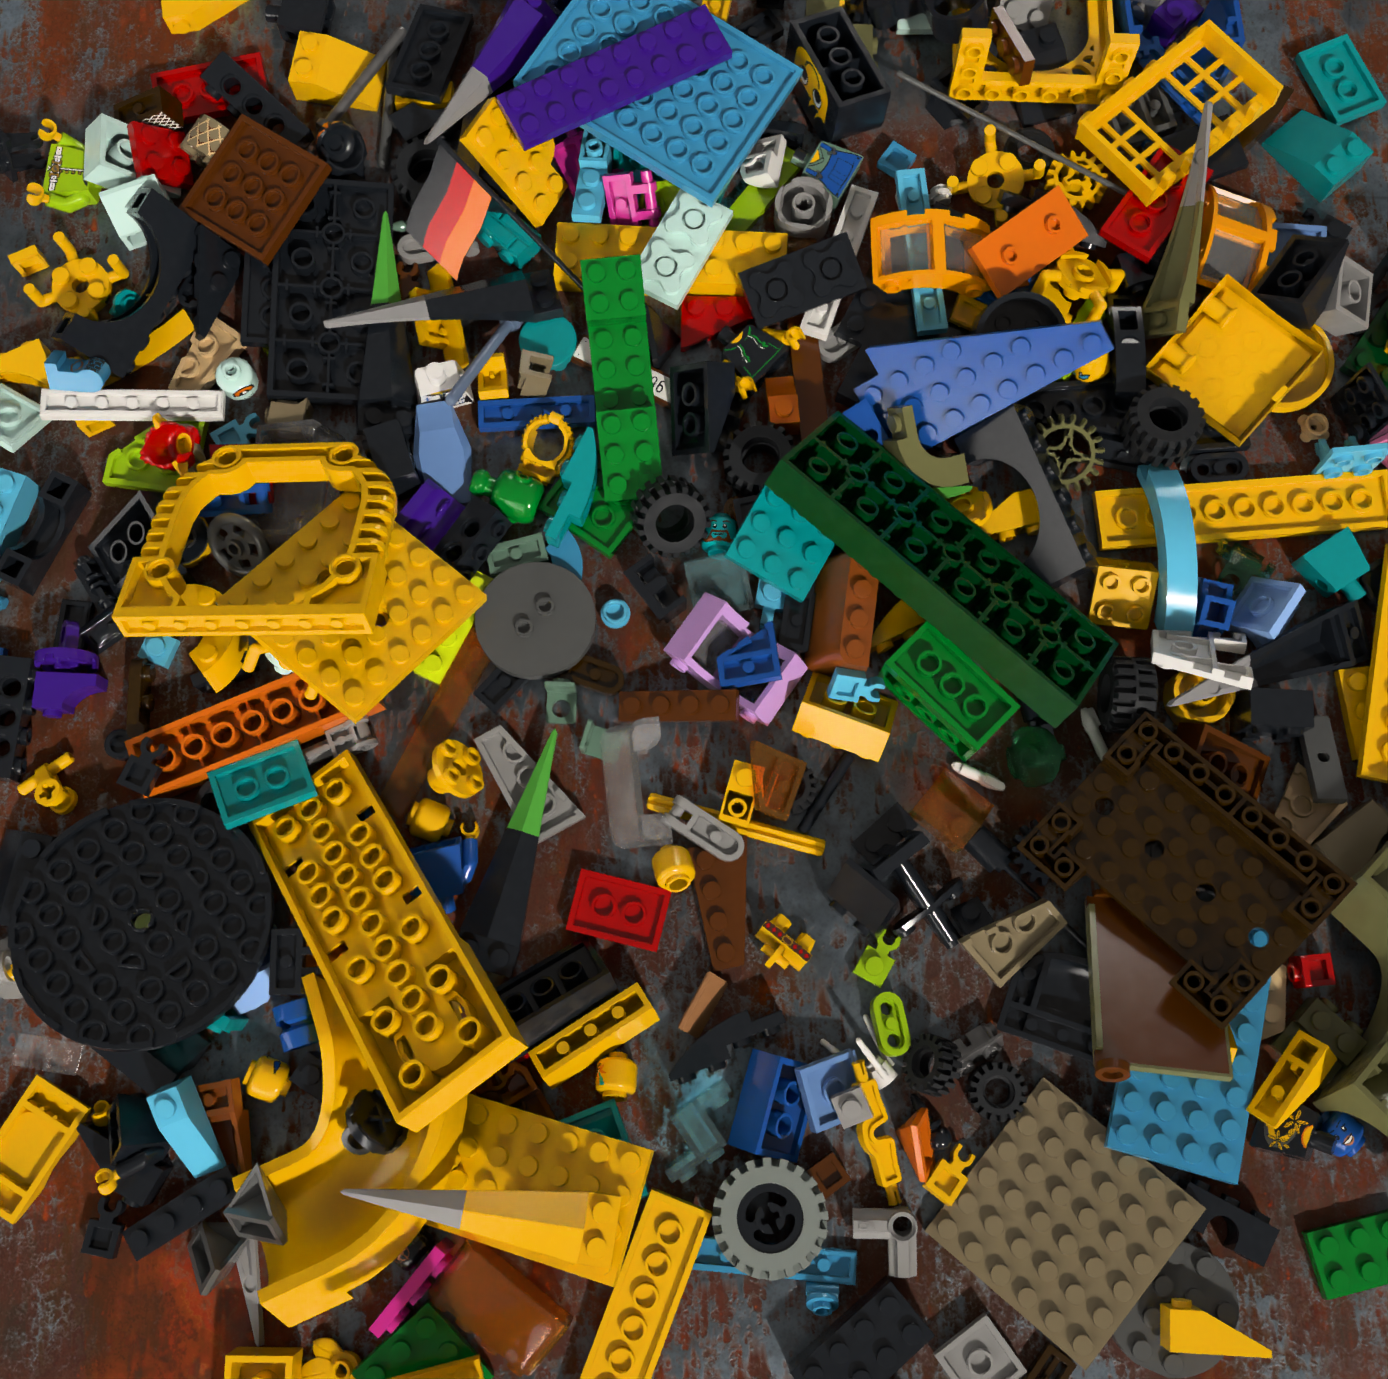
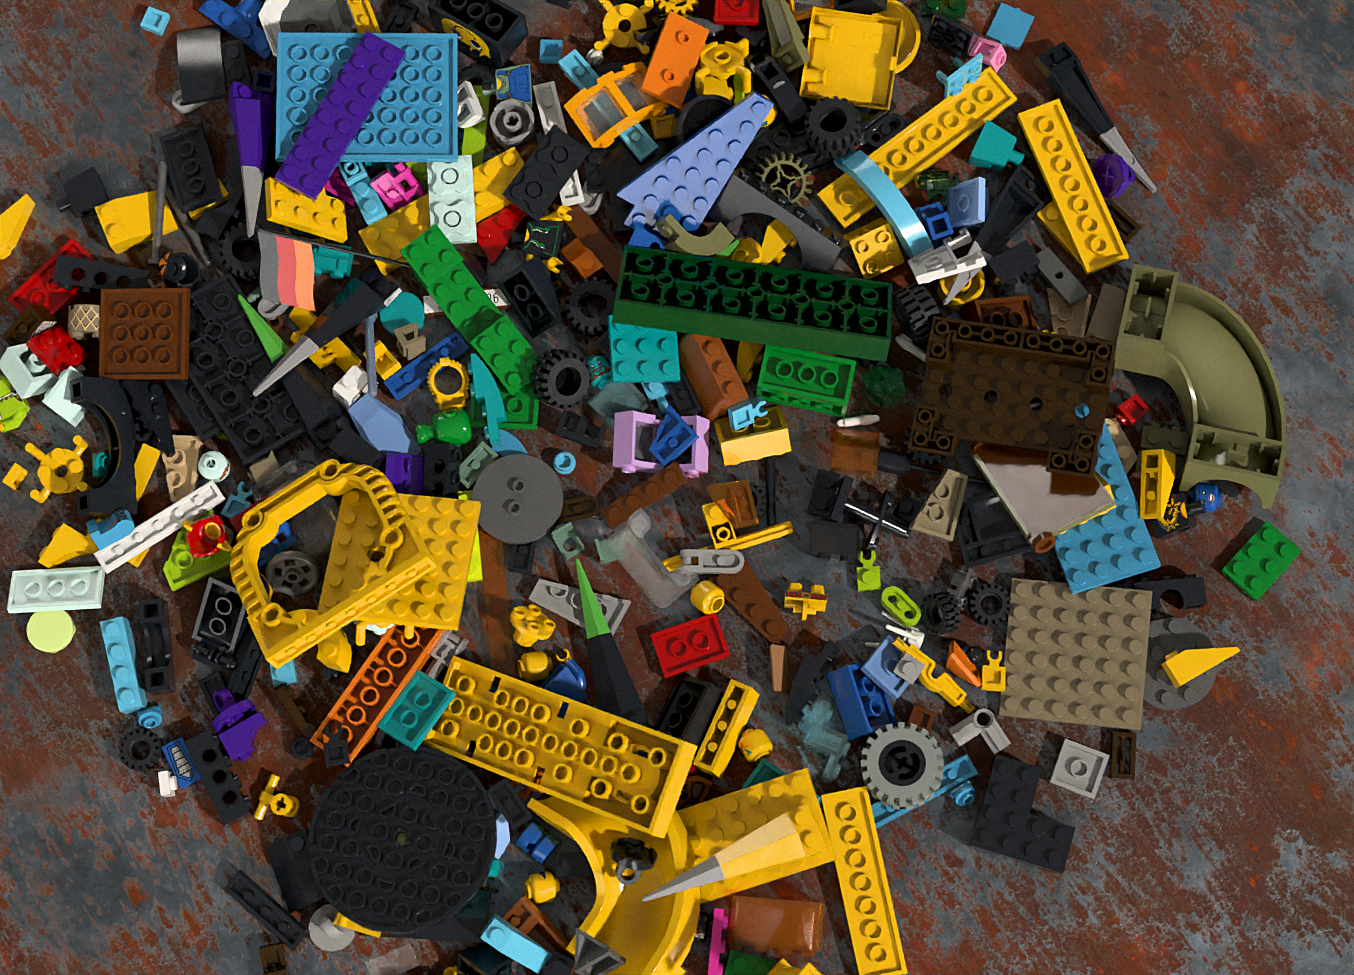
camera: 30 degrees left, 0 degrees up
tan plate [1297,413,1329,443] -> none

